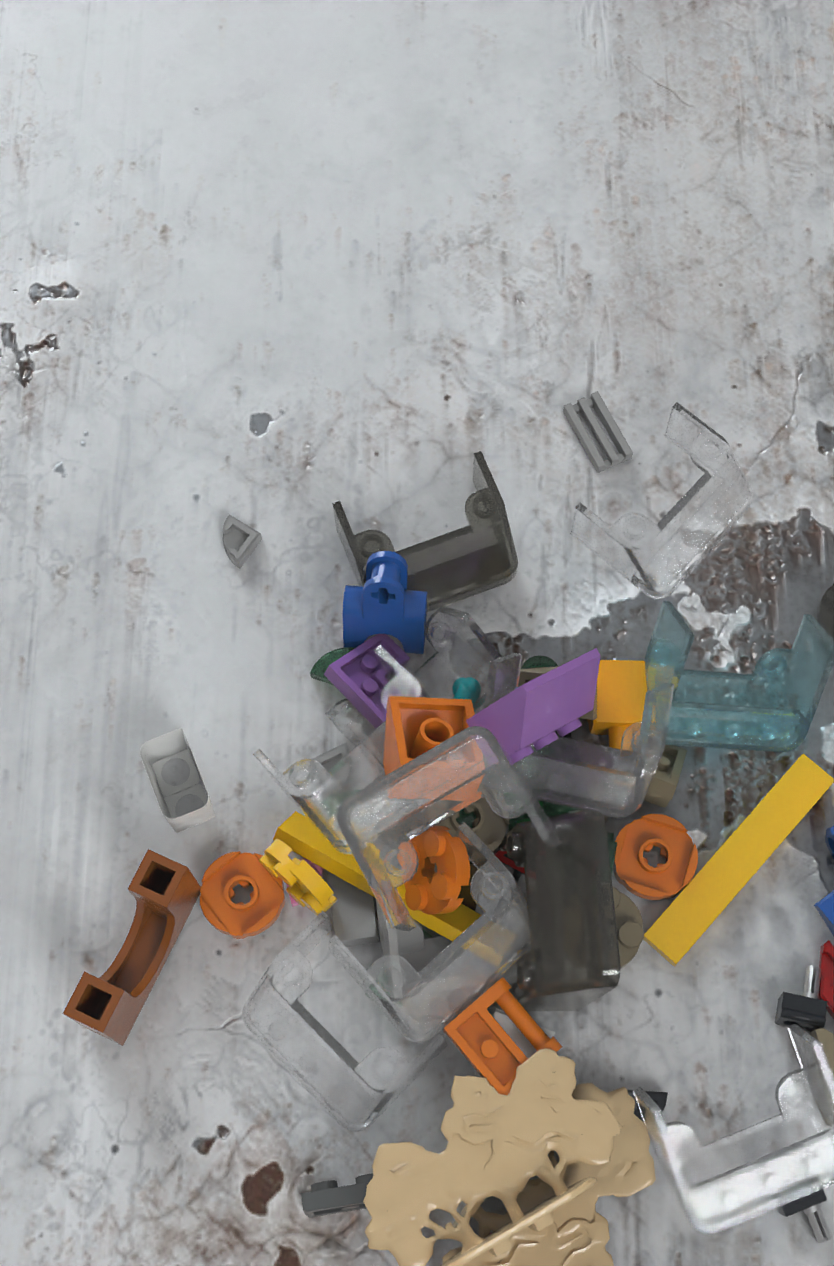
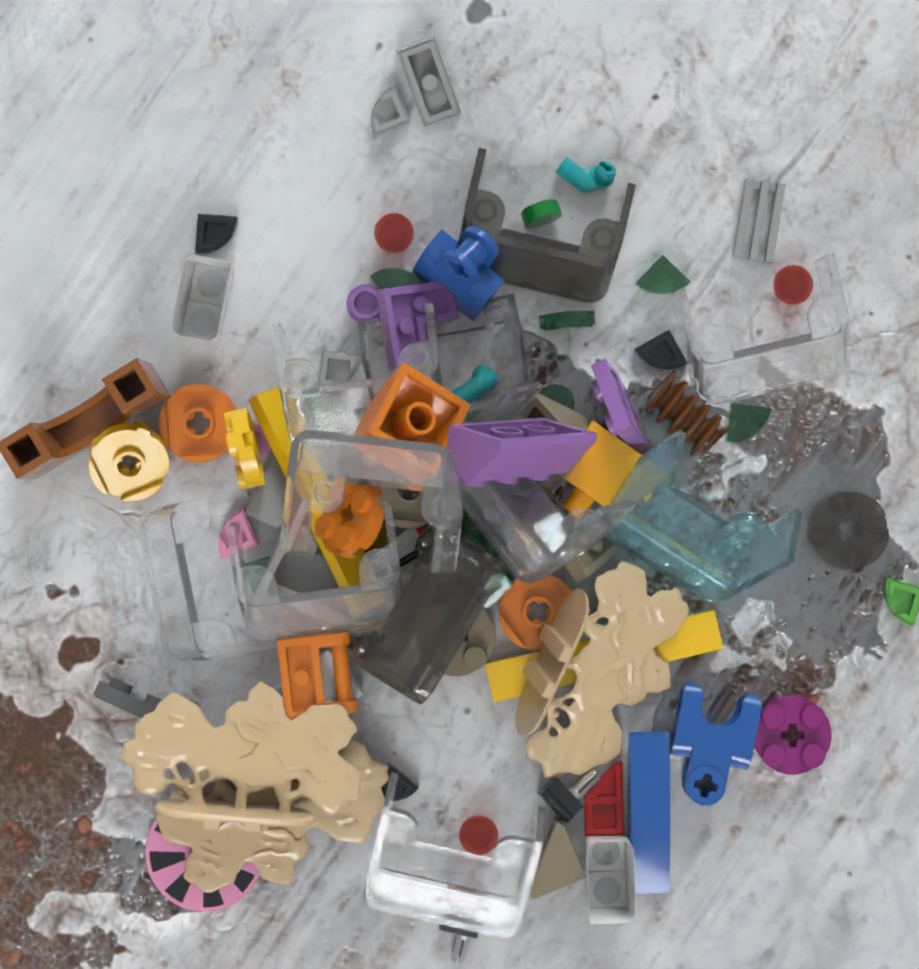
camera: 30 degrees right, 20 degrees up
none -> yellow plate [89,421,169,501]
none -> black tile [195,214,239,255]
none -> bright pink tile [218,508,259,559]
none -> medium lavender plate [346,284,380,324]
none -> clear red plate [374,213,414,253]
none -> light grey slope [396,36,461,127]
none -> clear red plate [459,815,498,855]
none -> tan plant [515,561,689,779]
none -> green tile [521,199,562,229]
none -> clear green tile [539,311,595,331]
none -> teal arm [555,157,616,193]
none -> medium lavender wing [591,359,654,456]
none -> black tile [633,330,688,370]
none -> clear green tile [634,255,691,295]
none -> reddish brown piece [644,370,731,457]
none -> clear green tile [725,403,771,442]
none -> clear red plate [773,265,813,305]

